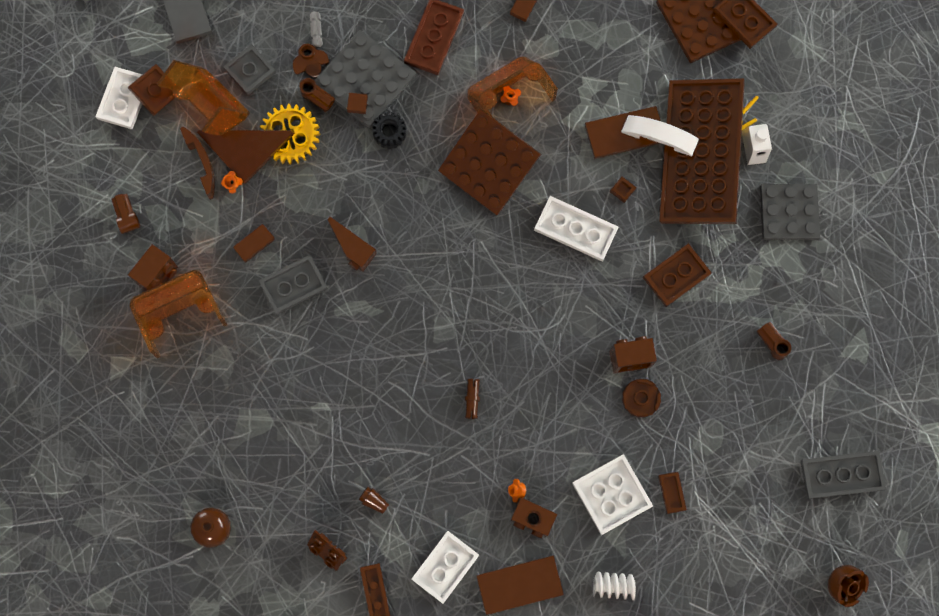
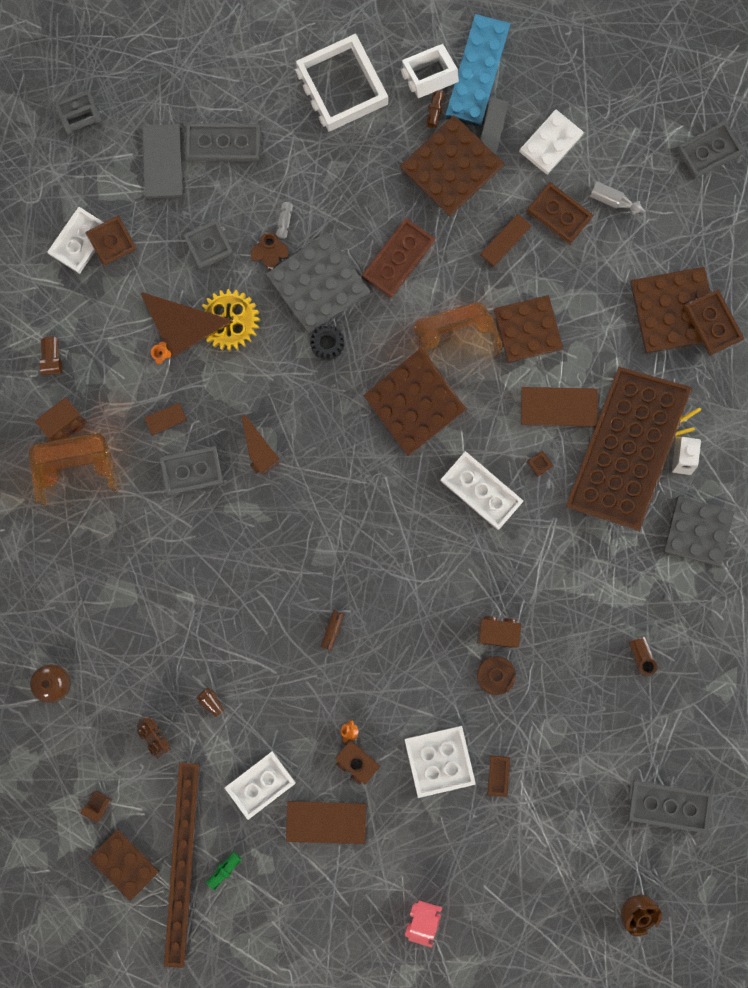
camera: 20 degrees right, 5 degrees up
clear orange windscreen [157,60,250,136] -> none
reddish brown slope [180,127,215,200] -> none
reddish brown piece [300,78,335,112] -> none
reddish brown tile [347,93,368,114] -> none
orange plate [500,86,521,106] -> none
white piece [593,571,636,600] -> none
white slope [622,115,699,156] -> none
reddish brown plate [643,243,712,307] -> none
none -> reddish brown plate [494,295,563,363]

